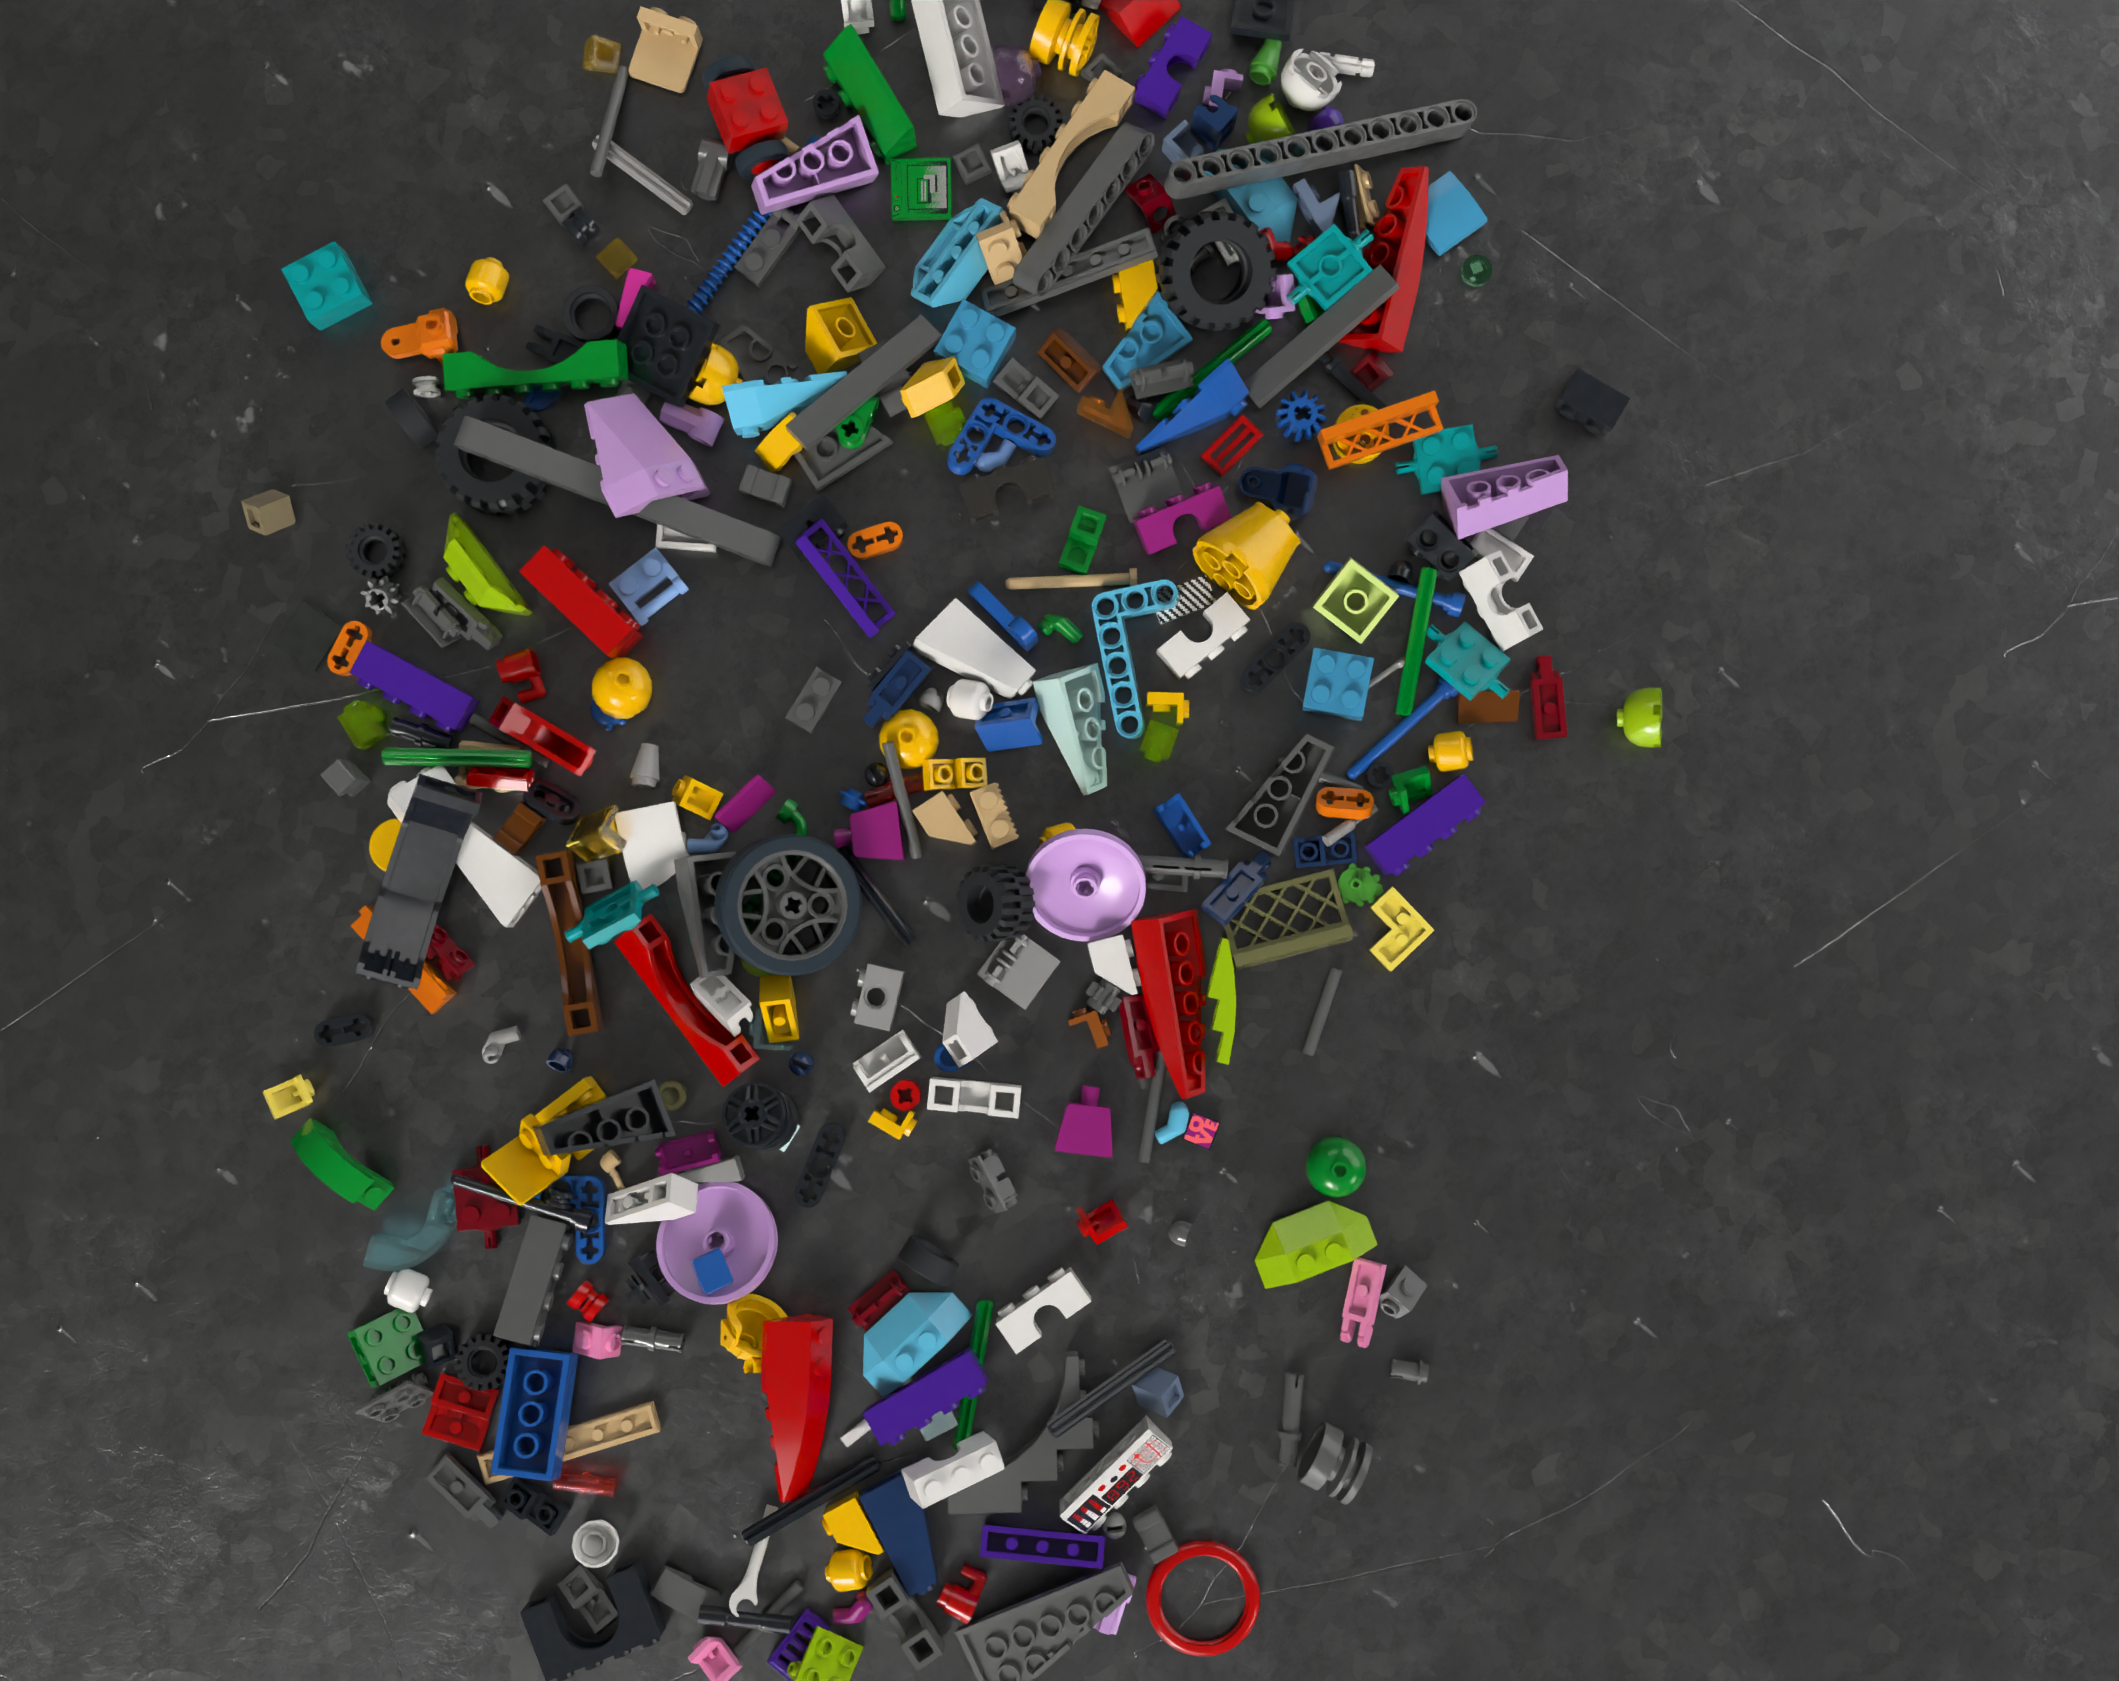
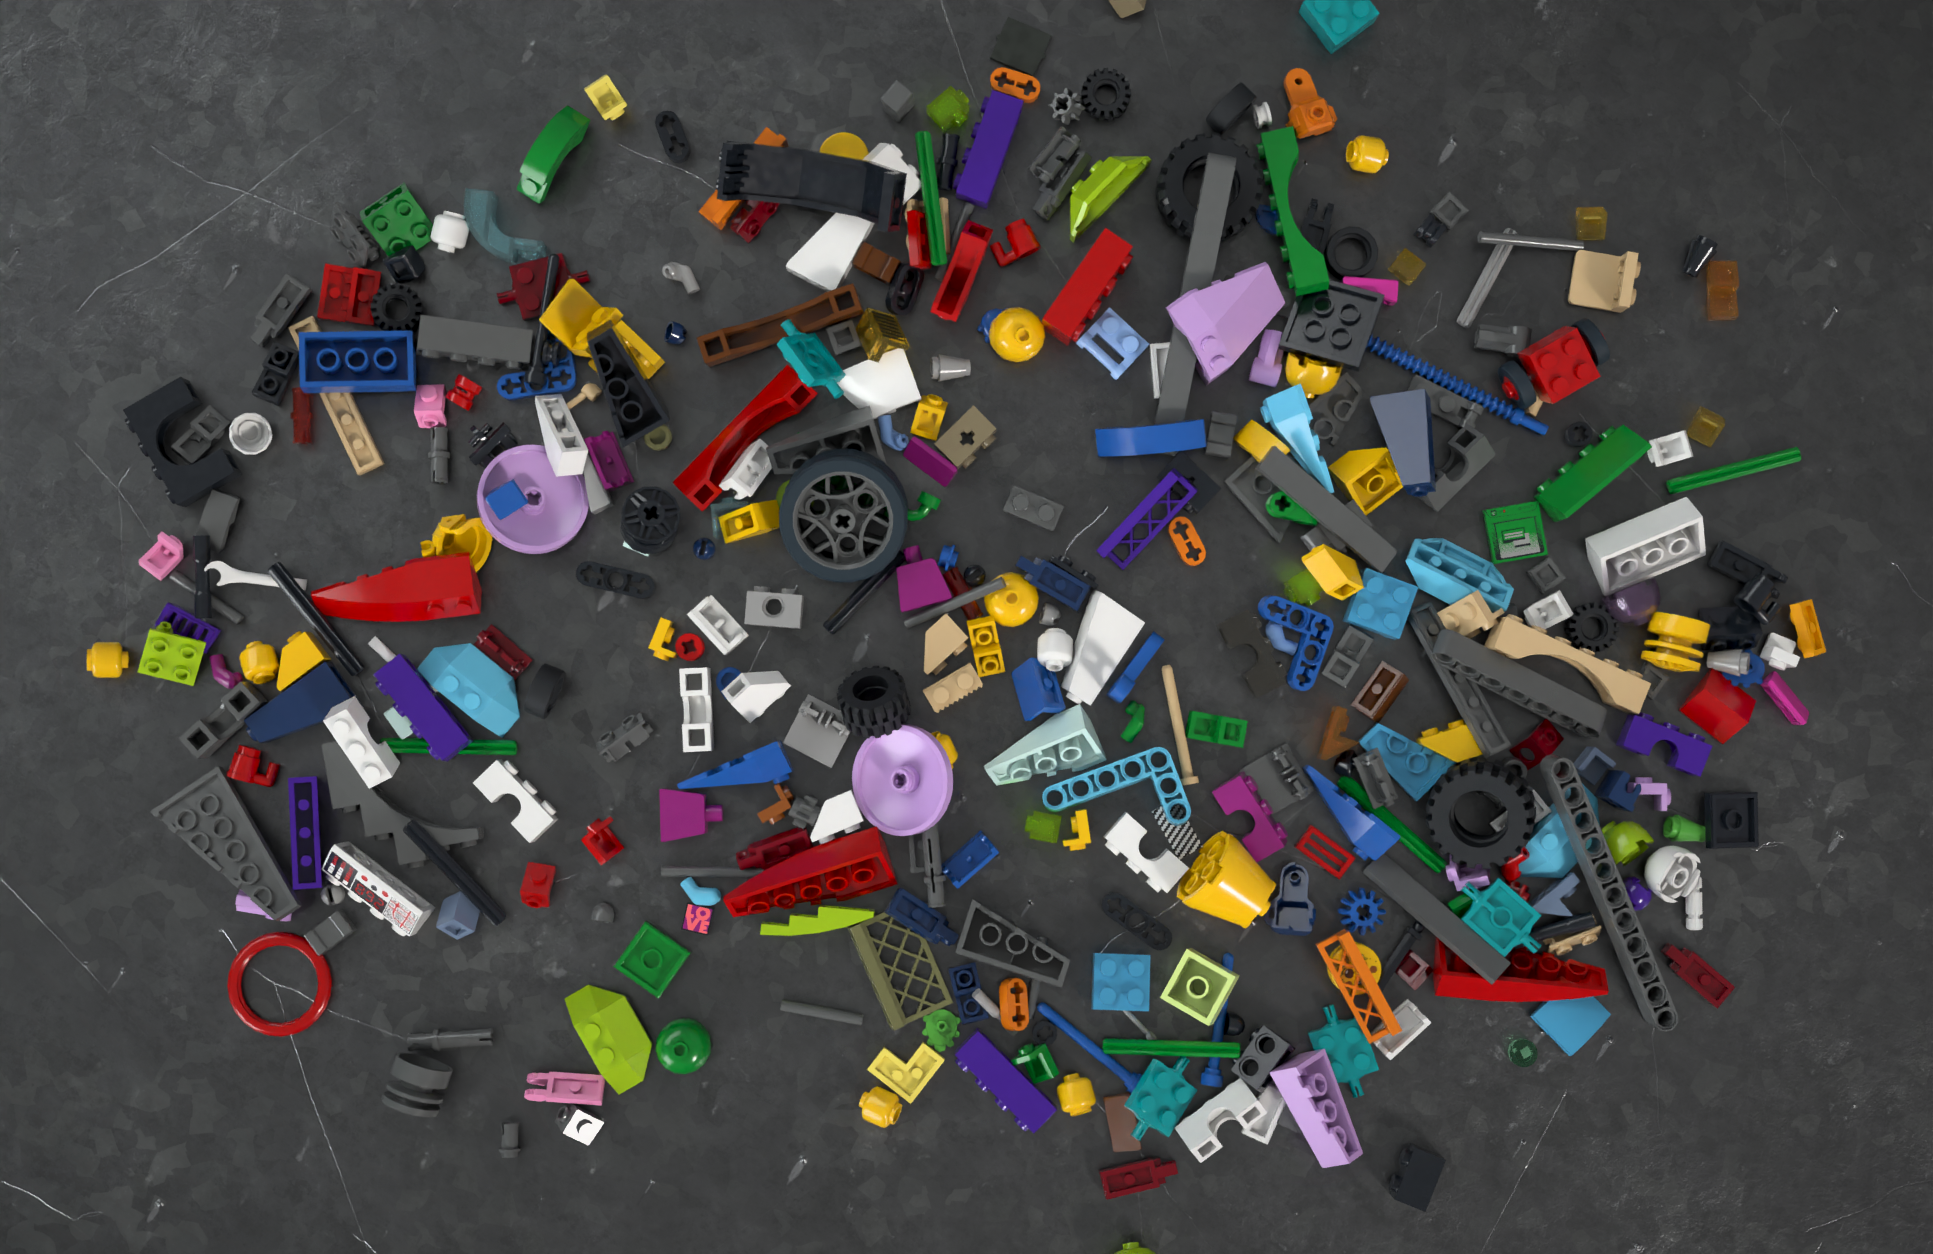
camera: 85 degrees right, 0 degrees up
lavender wedge [751,115,879,215] -> none
none -> red bracket [520,862,556,908]
none -> green tile [613,921,691,998]
none -> blue wedge [677,740,794,789]
none -> yellow head [859,1086,902,1128]
none -> dark tan brick [934,405,997,470]
none -> blue slope [1095,419,1207,457]
none -> slope [1370,389,1436,497]
none -> white hinge [1370,999,1431,1060]
none -> dark red hinge [1661,943,1735,1009]

